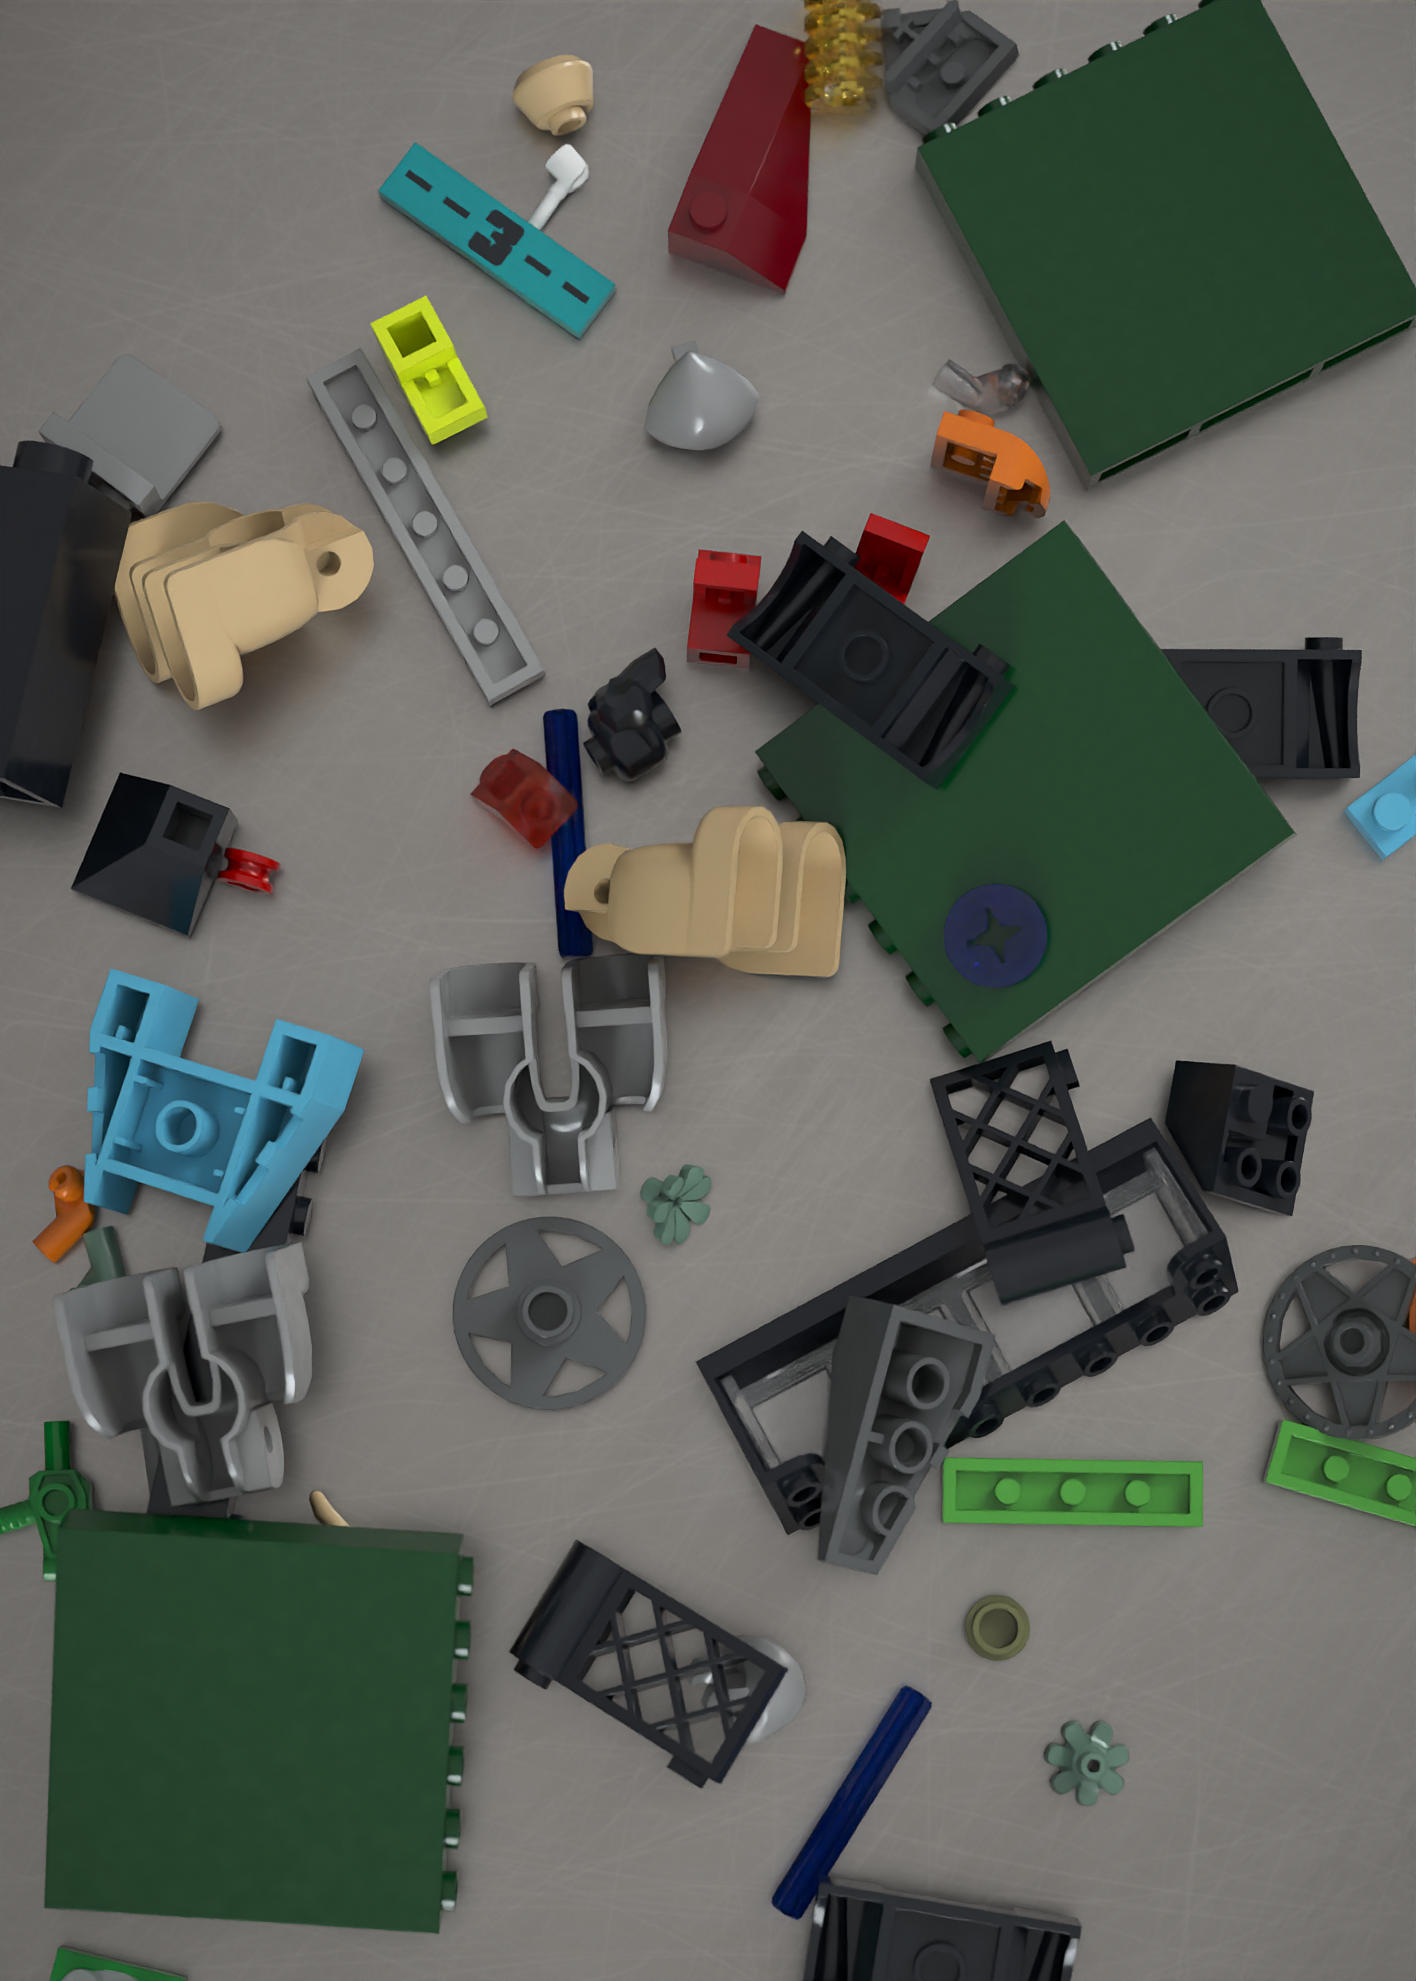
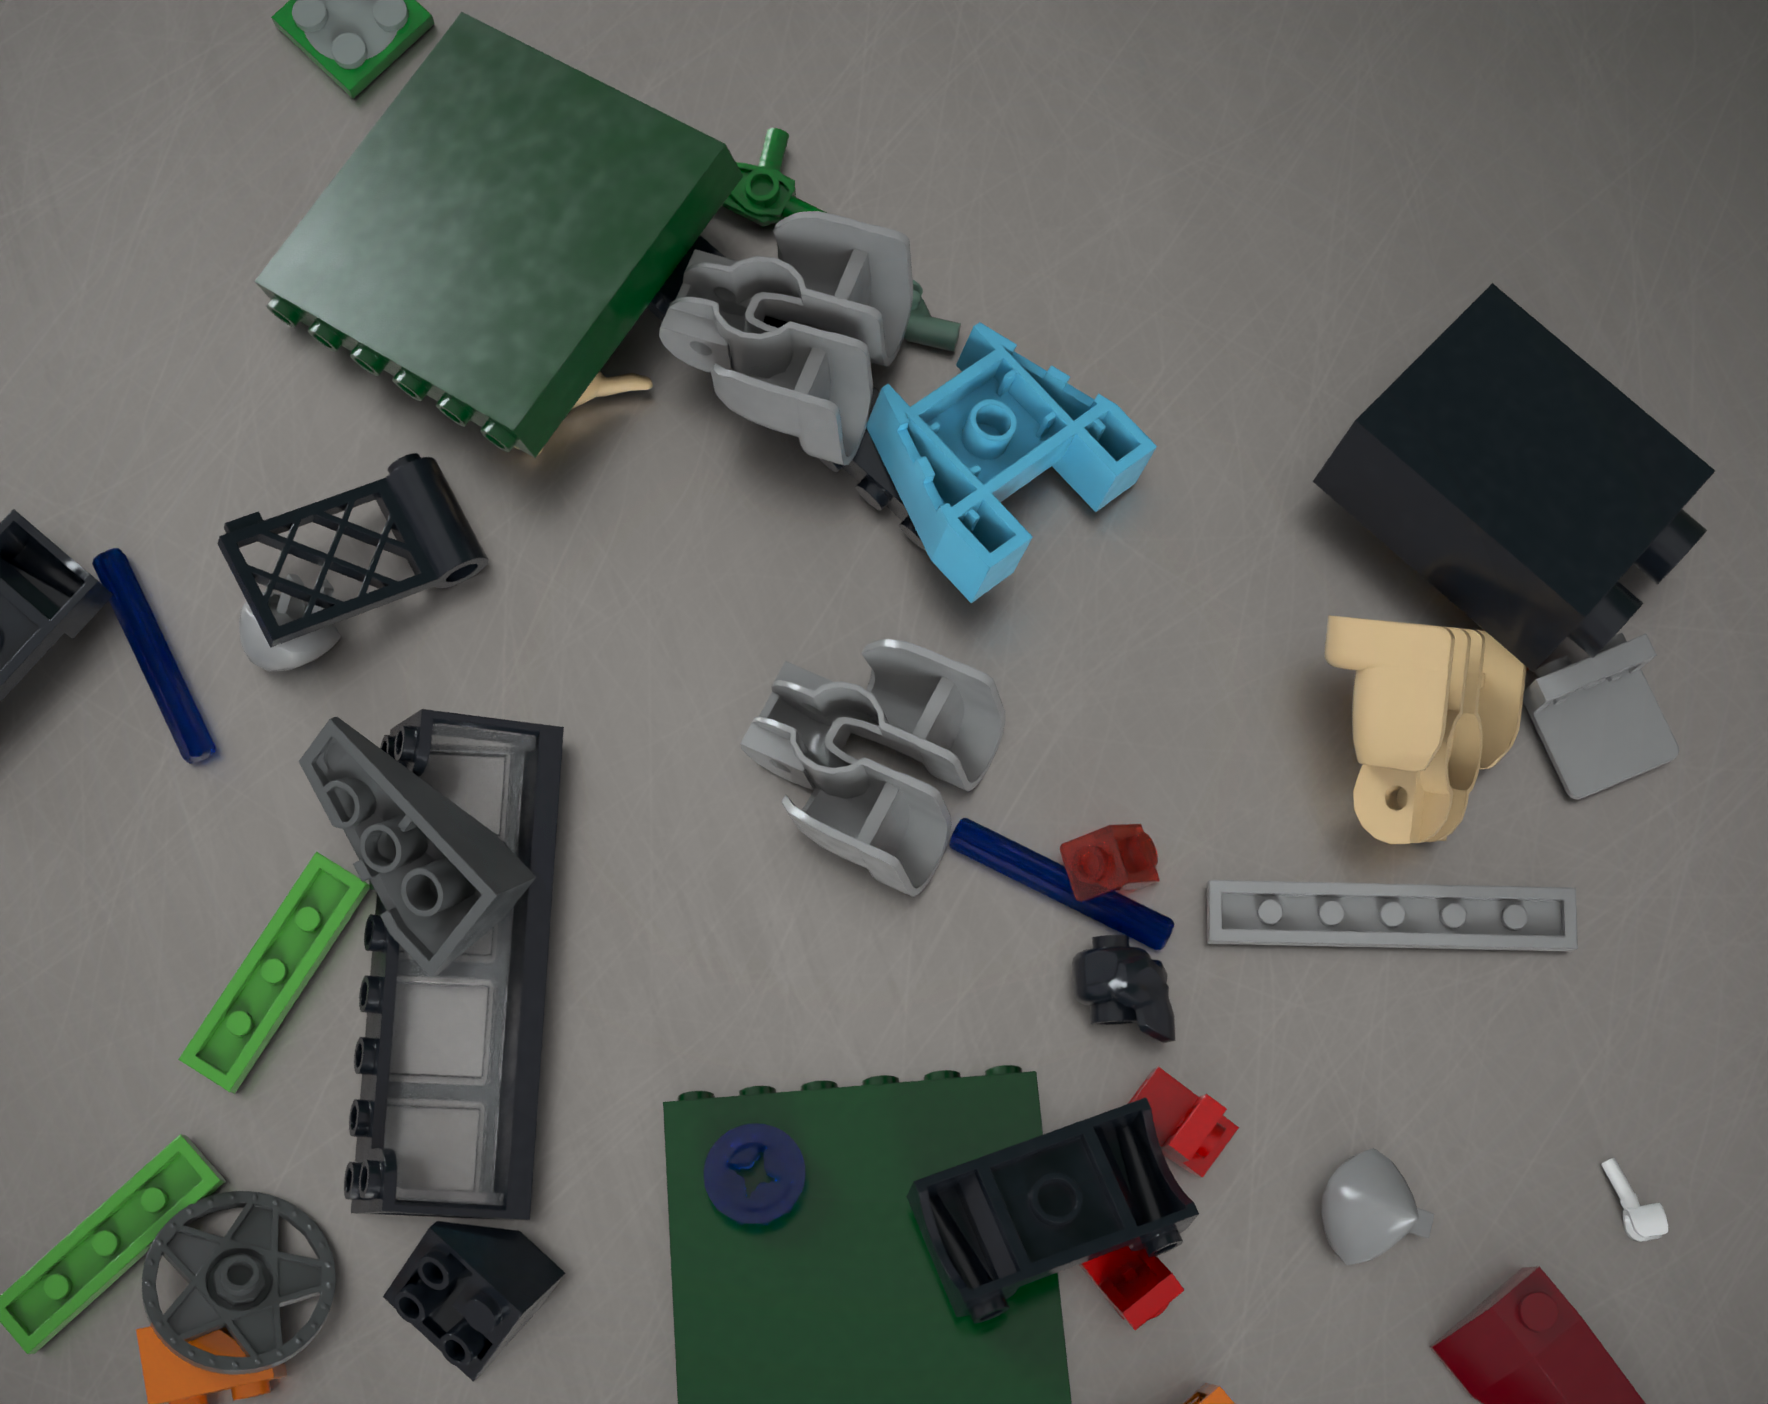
camera: 120 degrees right, 5 degrees down
orange arm [32,1165,96,1264] -> none
black slope [71,772,238,937] -> none
red bush [217,848,281,895] -> none
neon yellow brick [370,296,488,445] -> none
teal tile [378,142,616,339] -> none
dark grey wheel [453,1217,646,1410] -> none
tan cone [512,55,593,135] -> none
tan piece [564,805,846,977] -> none
sand green plant [641,1164,711,1245] -> none
black piece [929,1041,1135,1307] -> none
olive plate [965,1595,1030,1661] -> none
sand green plant [1044,1720,1129,1806] -> none

